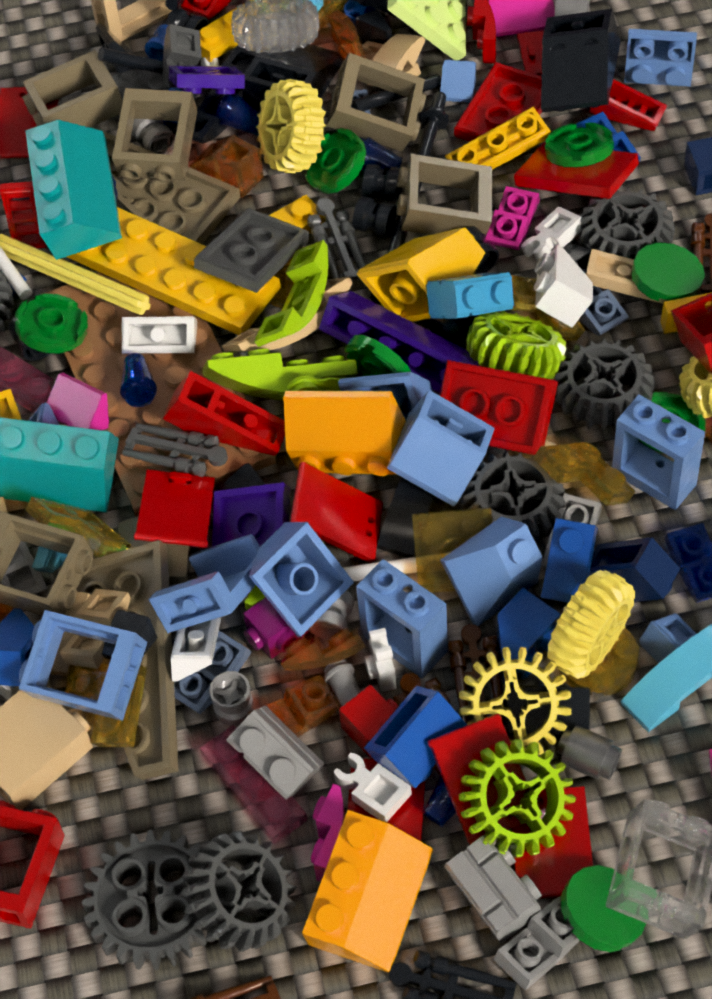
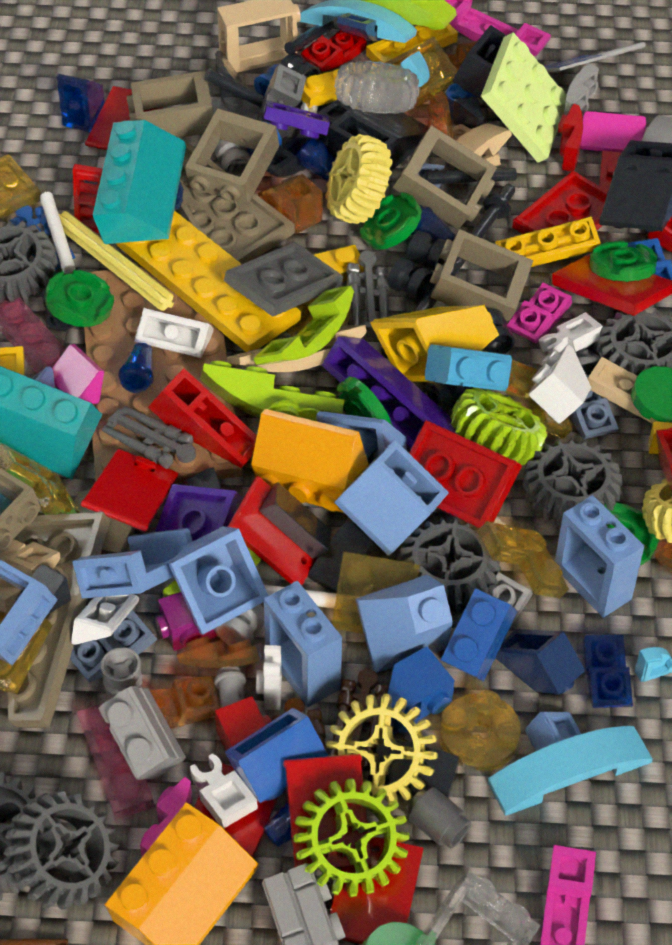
camera: 10 degrees right, 5 degrees down
medium blue slope [440,60,476,103] -> none
light yellow gear [547,570,635,679] -> none
none -> slope [259,482,331,559]

